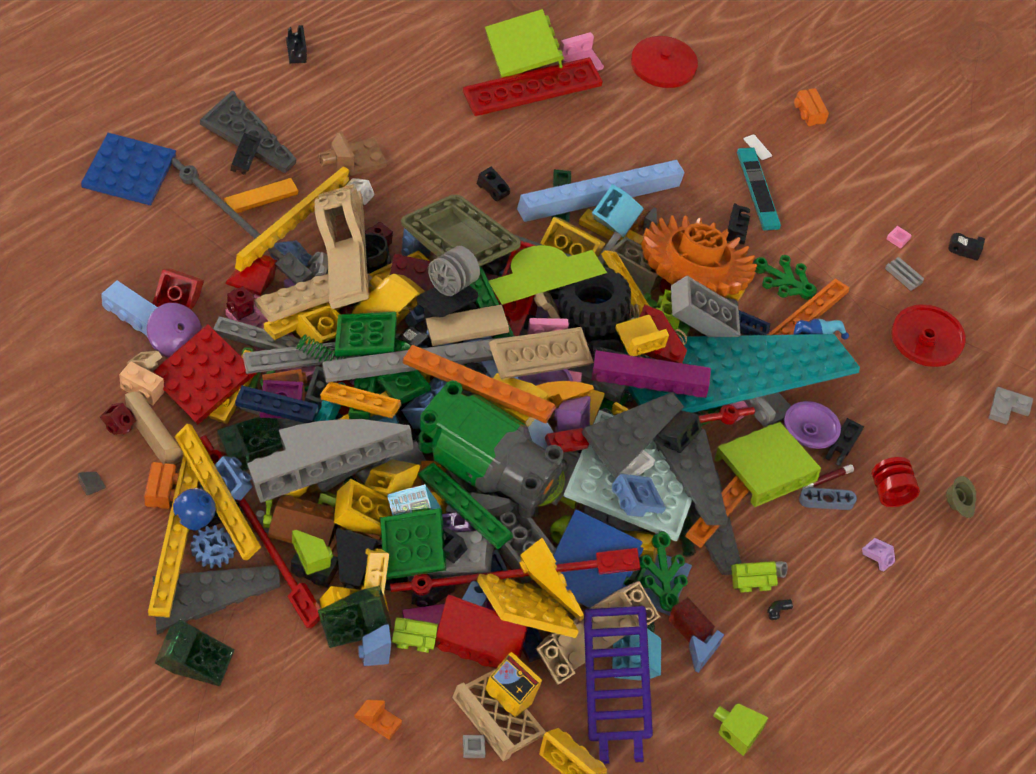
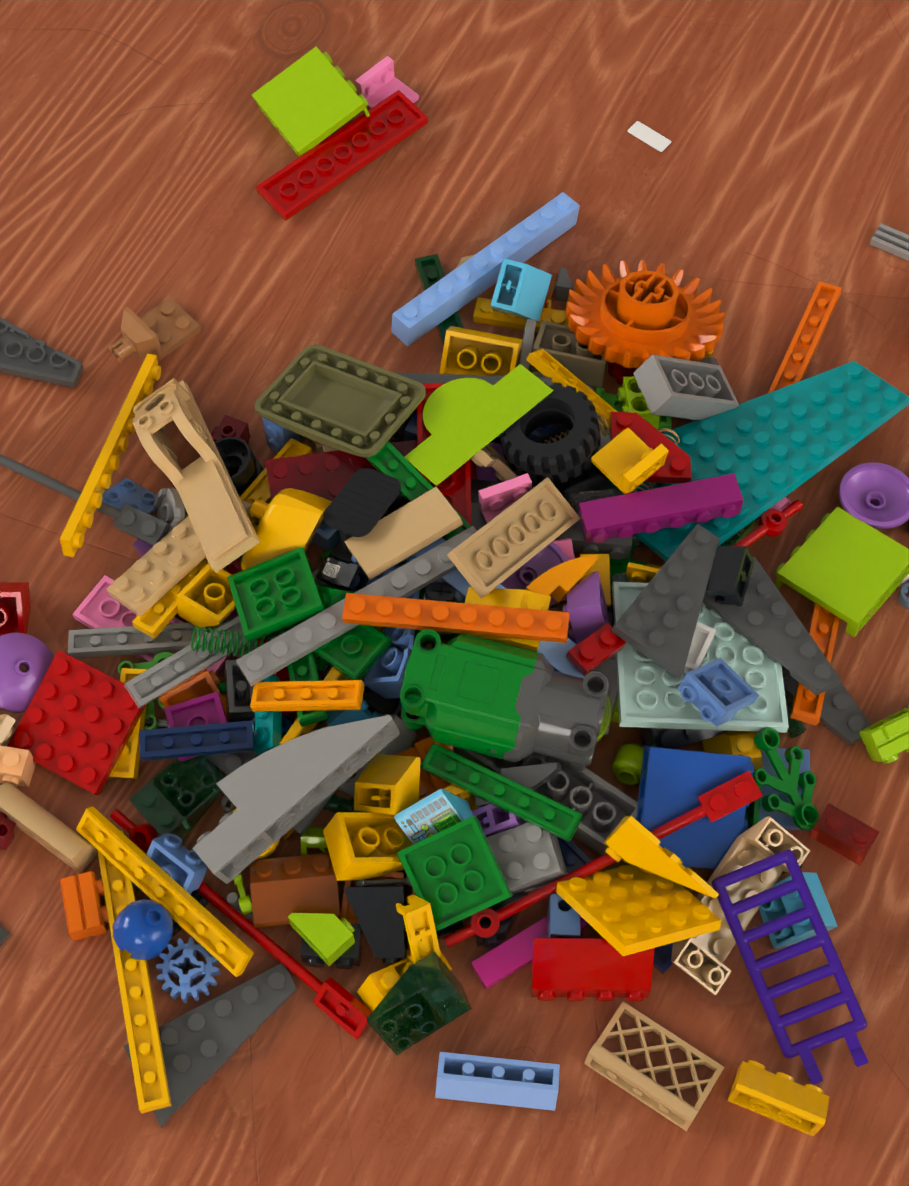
camera: 10 degrees left, 10 degrees up
clear green slope [155,619,235,686] -> none
light orange tile [224,178,298,213] -> none
red slope [226,255,277,296] -> none
dark red brick [226,286,255,321] -> none
black hinge [230,133,261,175] -> none
black hinge [286,25,307,64] -> none
white bracket [346,178,374,205] -> none
orange slope [354,700,402,740] -> none
medium blue slope [358,624,391,666] -> none
lime brick [392,617,438,653] -> none
light grey wheel [428,246,480,296] -> none
black panel [443,527,468,563] -> none
light grey tile [463,735,486,758] -> none
black leg [476,166,510,201] -> none
slope [485,652,542,717] -> none
red dish [631,36,698,88] -> none
medium blue slope [689,630,724,673] -> none
black hinge [726,203,750,245] -> none
tile [737,147,781,231] -> none
dark blue slope [738,310,771,335] -> none
light grey bracket [744,392,791,428] -> none
green plant [753,255,817,300] -> none
piece [793,319,849,340] -> none
orange brick [794,88,829,126] -> none
bright pink tile [887,226,912,248] -> none
none -> light blue brick [435,1052,560,1111]

